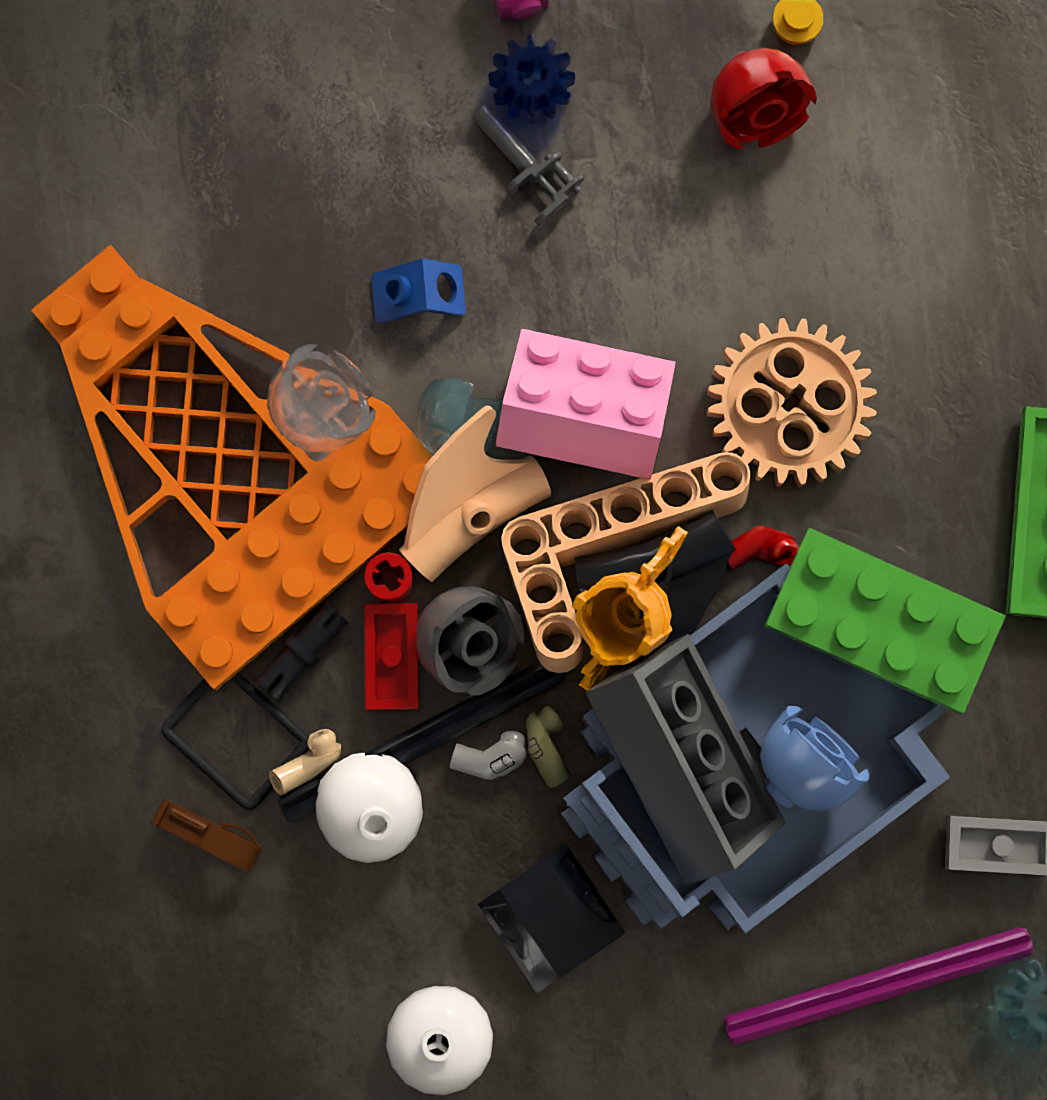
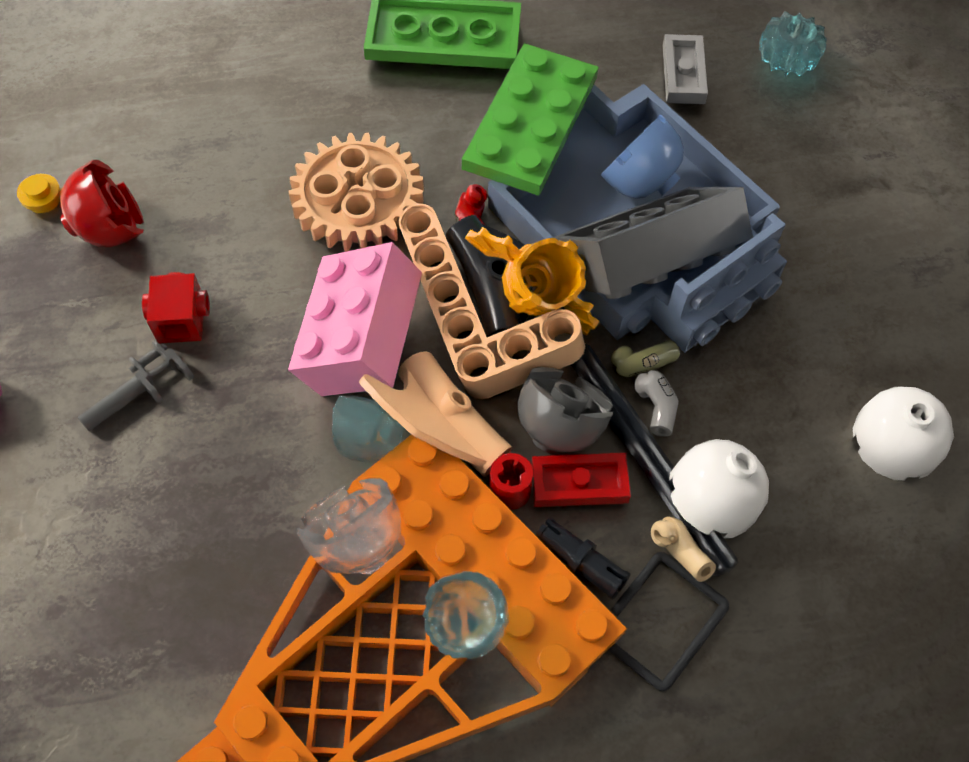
camera: 90 degrees left, 20 degrees down
reddish brown piece [151,799,263,872] -> none
blue bracket [372,258,466,324] -> none
black slope [477,844,625,993] -> none
clear blue gear [488,33,575,124] -> none
magenta axle [724,927,1033,1045] -> none
none -> red brick [142,272,210,344]
none -> clear light blue hair [422,571,509,659]

